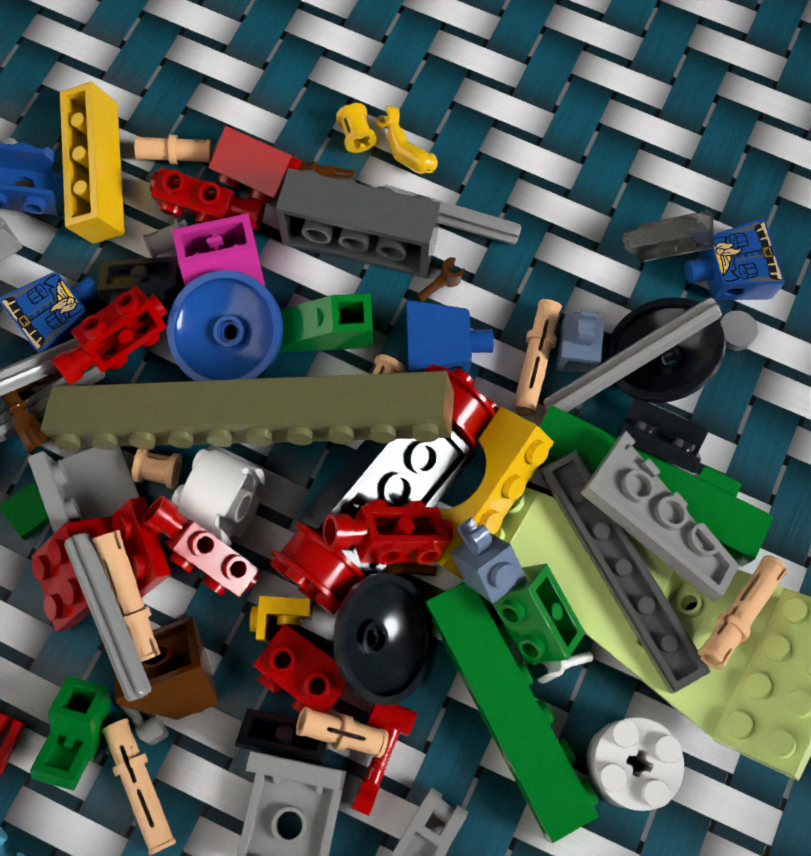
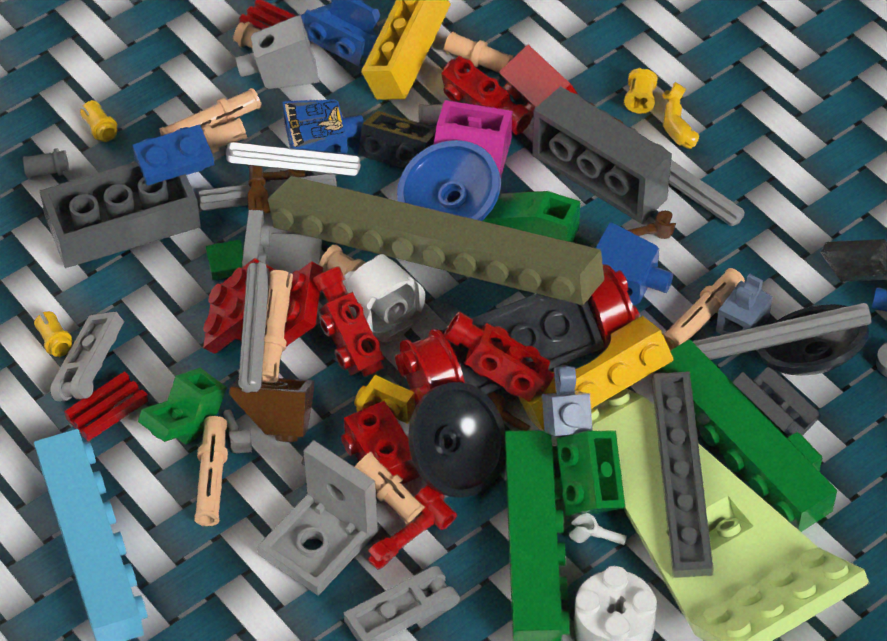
camera: 30 degrees right, 20 degrees down
red brick [51,286,167,386] -> none
light grey wing [581,431,739,602] -> none
light nougat pin [698,555,788,670] -> none

